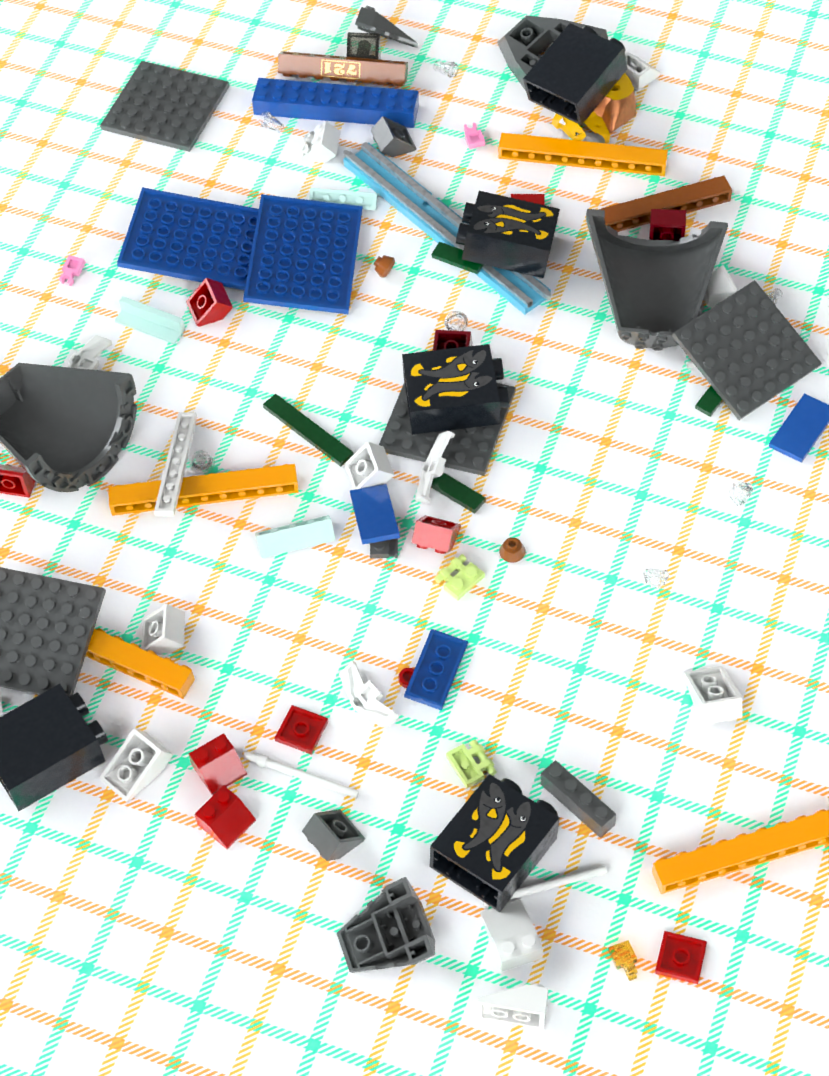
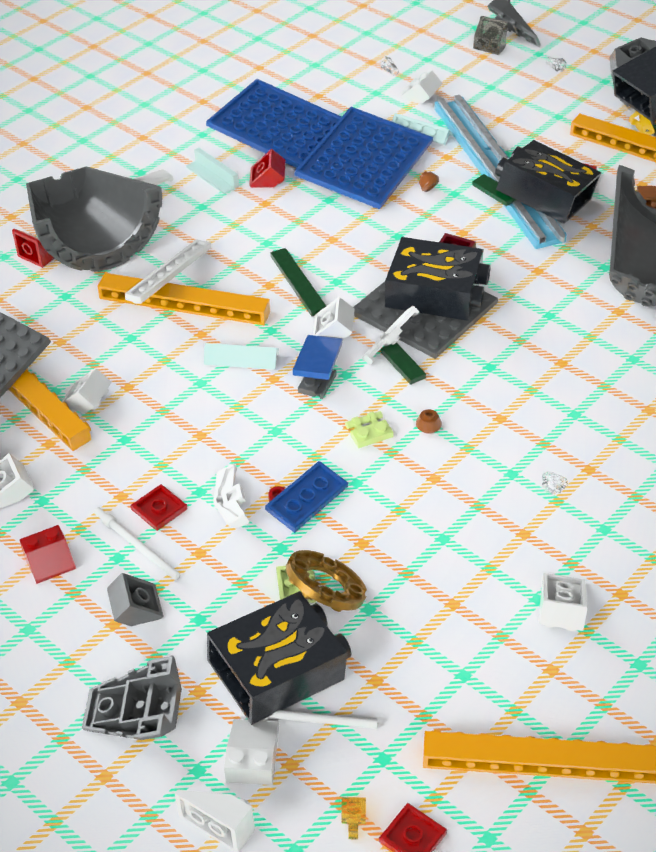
camera: 20 degrees right, 10 degrees down
bright pink plate [59,255,86,286] -> none
dark grey plate [100,61,230,152] -> none
slope [188,733,247,795] -> none
clear cone [190,450,215,474] -> none
blue brick [252,78,419,128] -> none
brick [278,51,408,86] -> none
dark grey slope [371,116,417,157] -> none
slope [411,515,461,554] -> none
clear cone [444,311,468,331] -> none
bright pink plate [464,122,485,149] -> none
dark grey brick [540,760,616,838] -> none
none -> pearl gold plate [286,550,367,612]

